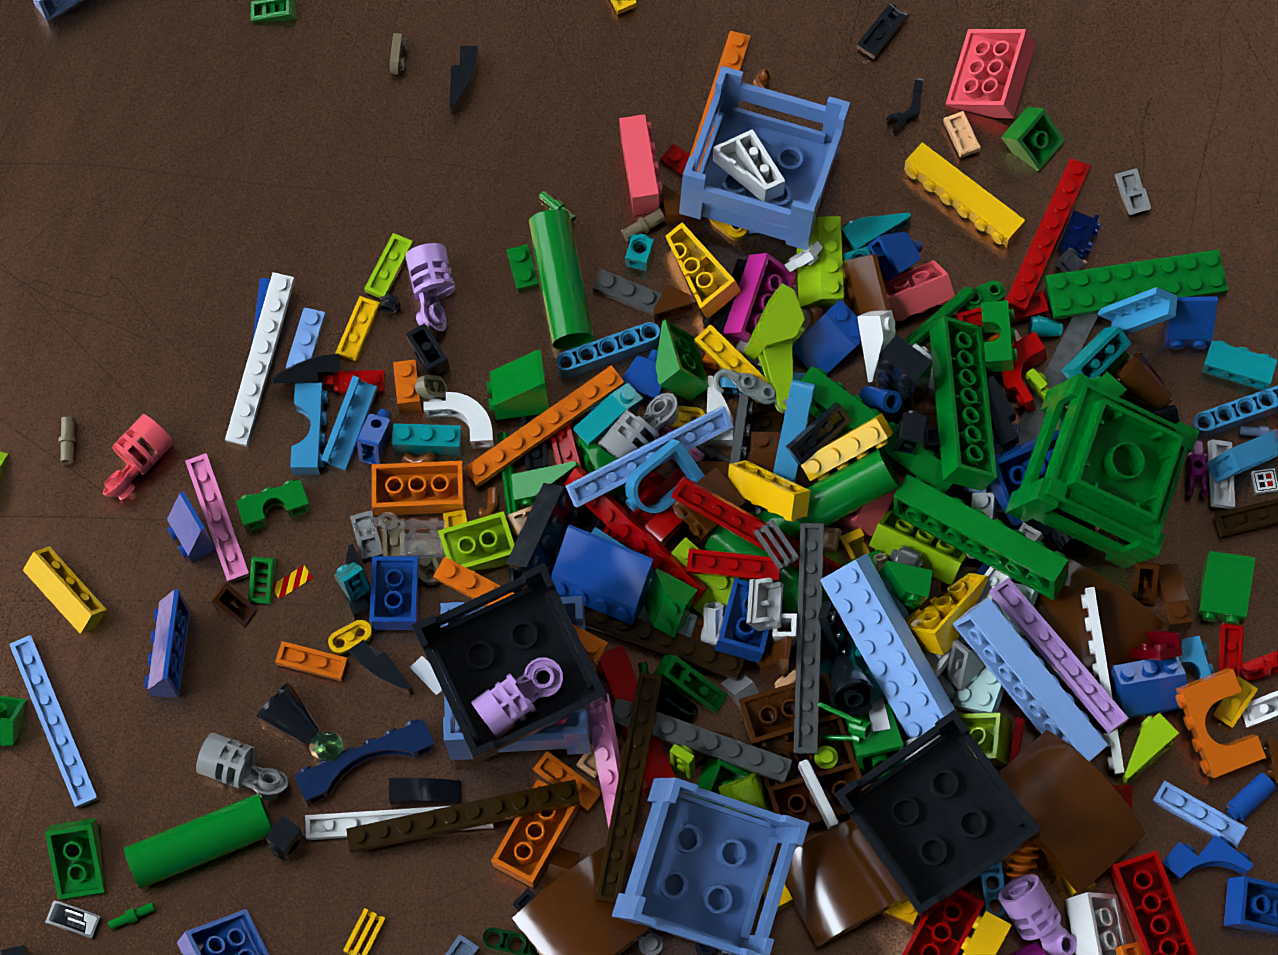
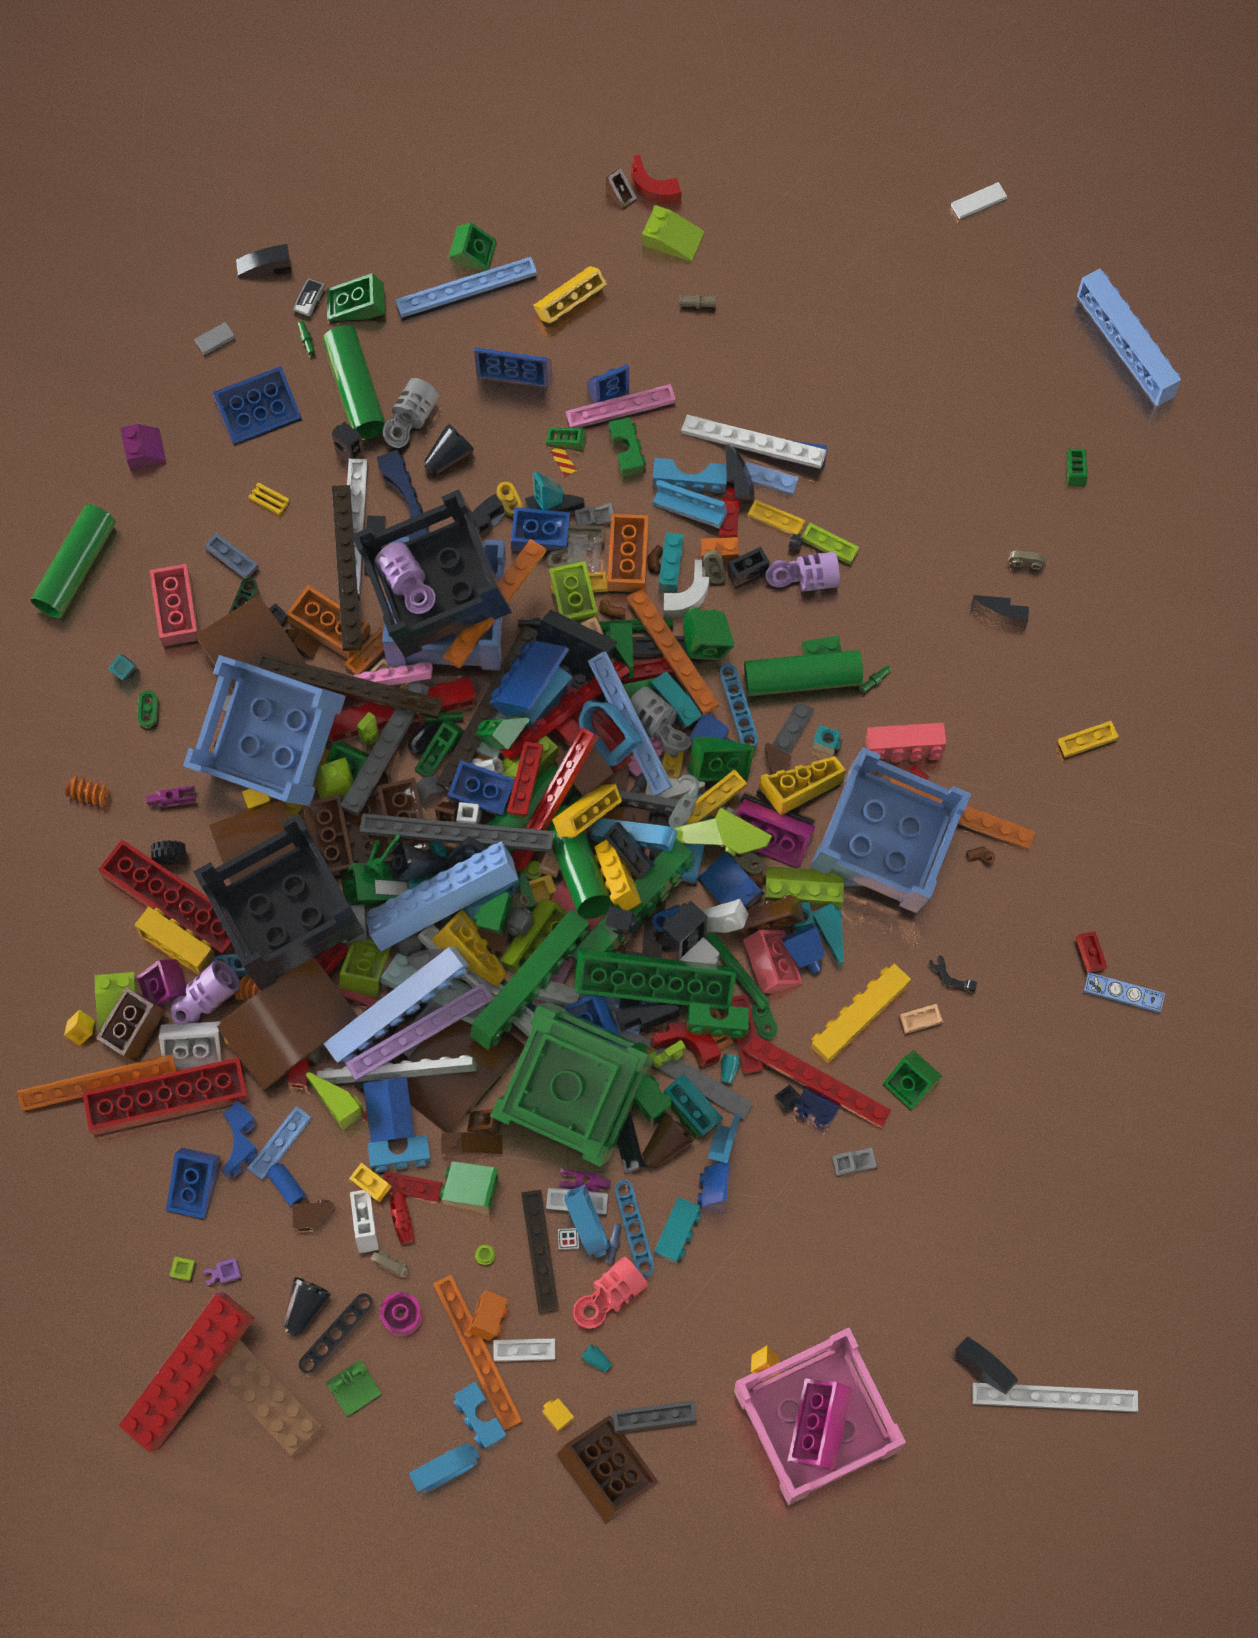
camera: 90 degrees right, 0 degrees up
coral cylinder [102,414,174,500] -> none
reddish brown slope [211,582,257,627] -> none
orange plate [275,641,348,682] -> none
clear green head [309,731,343,761] -> none
clear plate [353,512,399,535] -> none
blue torso [357,409,392,464] -> none
dark tan pin [621,208,666,242] -> none
white wedge [713,129,785,202] -> none
light grey hinge [747,578,783,631] -> none
flat silver tile [754,519,799,571] -> none
white plate [784,241,823,272] -> none
white tile [798,759,838,830] -> none
lime plate [814,746,838,770] -> none
black plate [857,2,909,59] -> none
coral slope [946,29,1036,118] -> none
green plate [1044,249,1229,320] -> none
dark red bracket [1130,630,1183,661] -> none
orange arch [1175,668,1266,778] -> none

